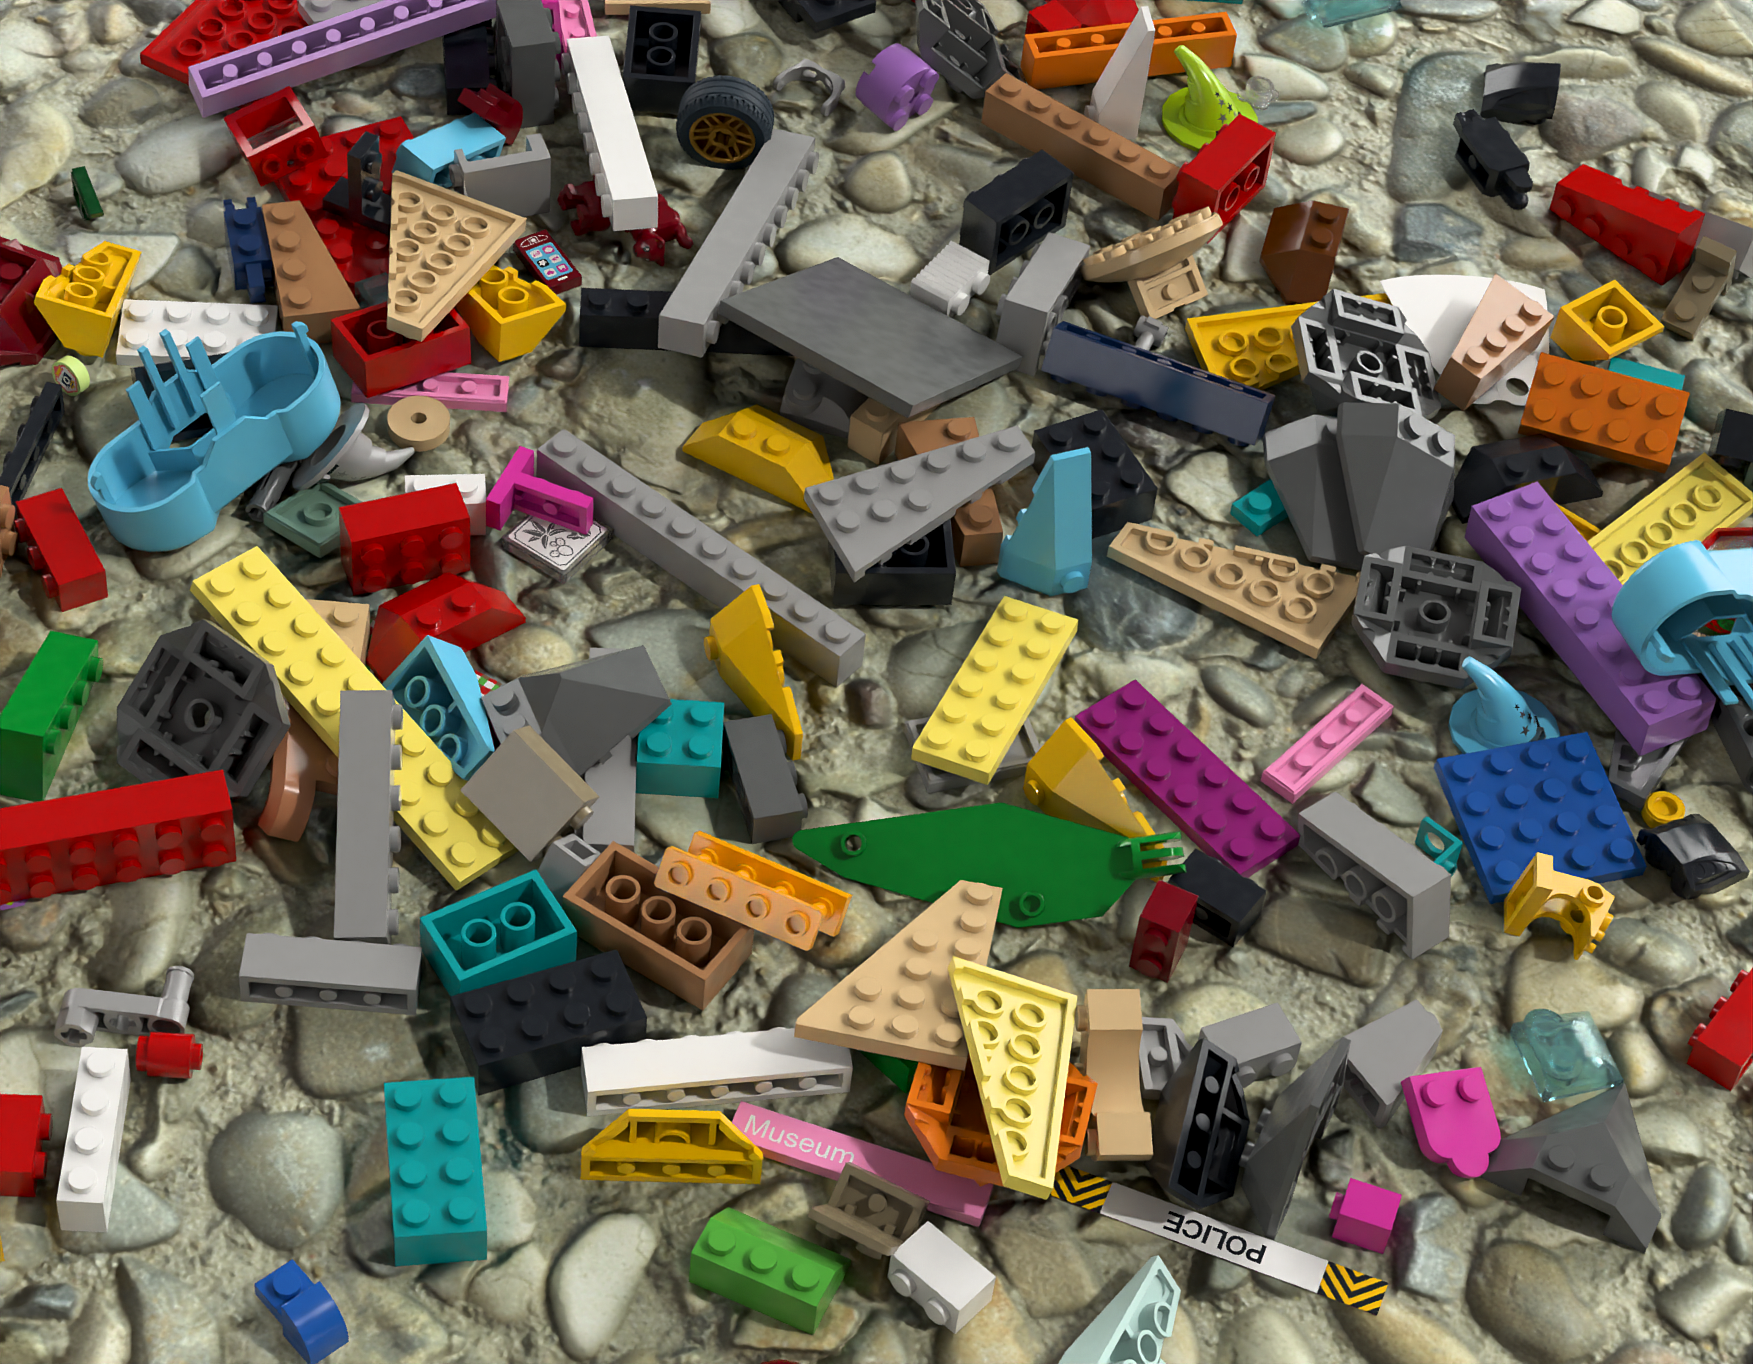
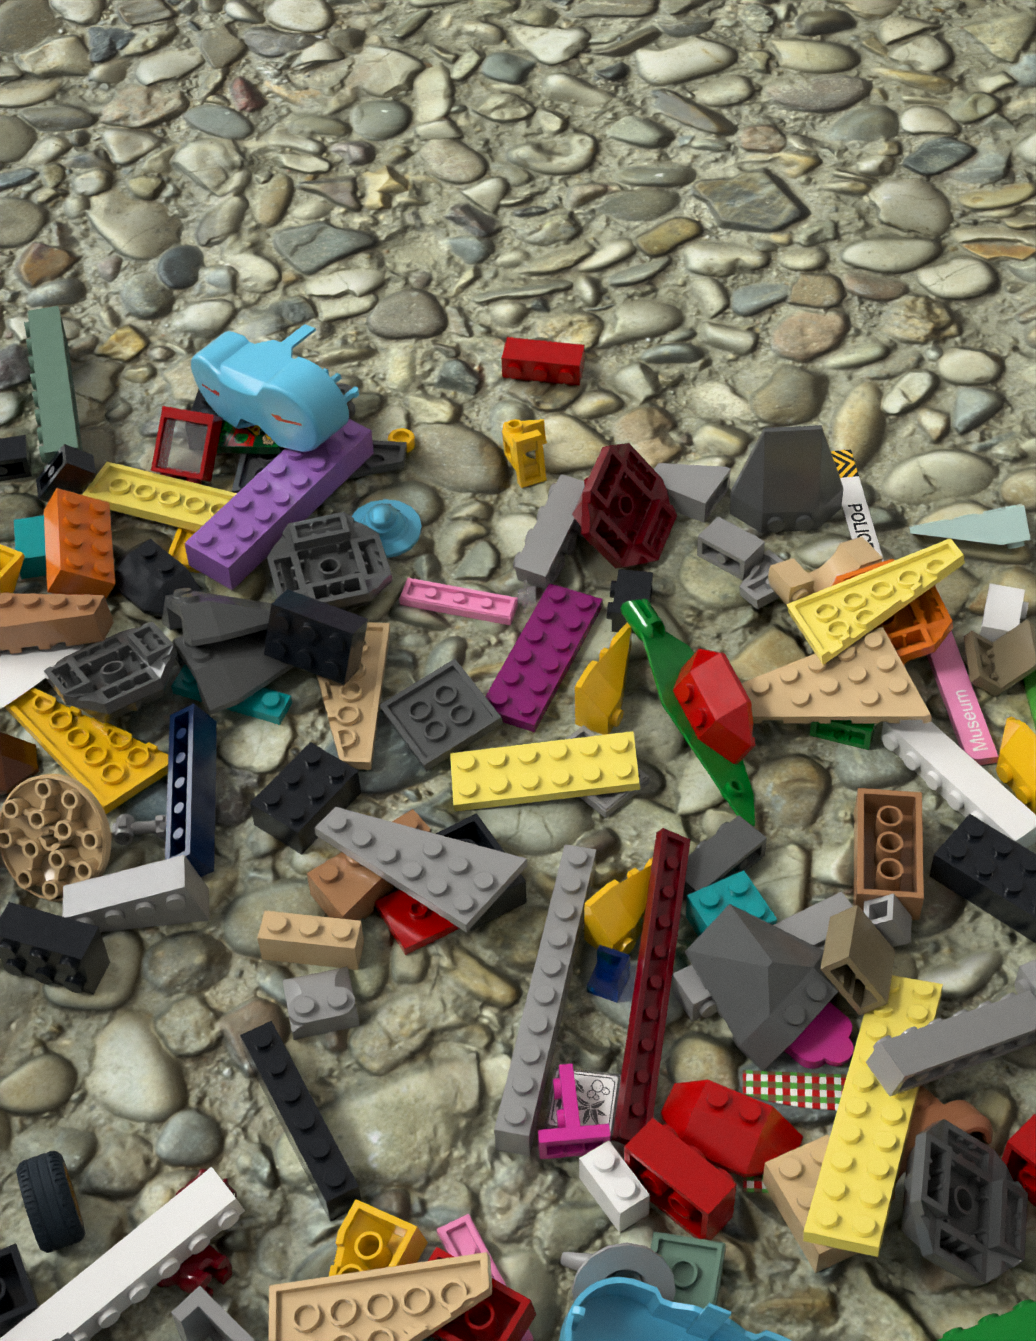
camera: 110 degrees left, 0 degrees up
medium azure wedge [382,635,495,781] -> none
tan piece [387,395,450,452] -> none
teal brick [420,869,577,996] -> none
tile [513,229,582,295] -> none
light orange fence [654,831,852,951] -> none
light grey brick [658,129,819,357] -> none
yellow wedge [682,404,834,514] -> none
dark grey tile [717,257,1023,418] -> none
white brick [910,241,990,317] -> none
medium azure wedge [997,447,1092,596] -> none
dark red brick [1129,880,1199,983] -> none
black wedge [1144,1038,1250,1210] -> none
dark pink plate [1401,1067,1501,1179] -> none
teal bracket [1415,816,1463,877] -> none
blue plate [1434,732,1647,904] -> none
dark grey wedge [1480,1083,1661,1254] -> none
clear light blue slope [1510,1008,1624,1102] -> none
black slope [1636,814,1750,900] -> none
none -> black brick [264,589,368,685]
none -> dark grey plate [379,659,503,772]
none -> clear plate [518,580,536,614]
none -> dark red piece [572,443,677,569]
none -> clear blue panel [587,945,630,1003]
none -> dark red plate [612,828,691,1145]
none -> red wedge [673,649,756,764]

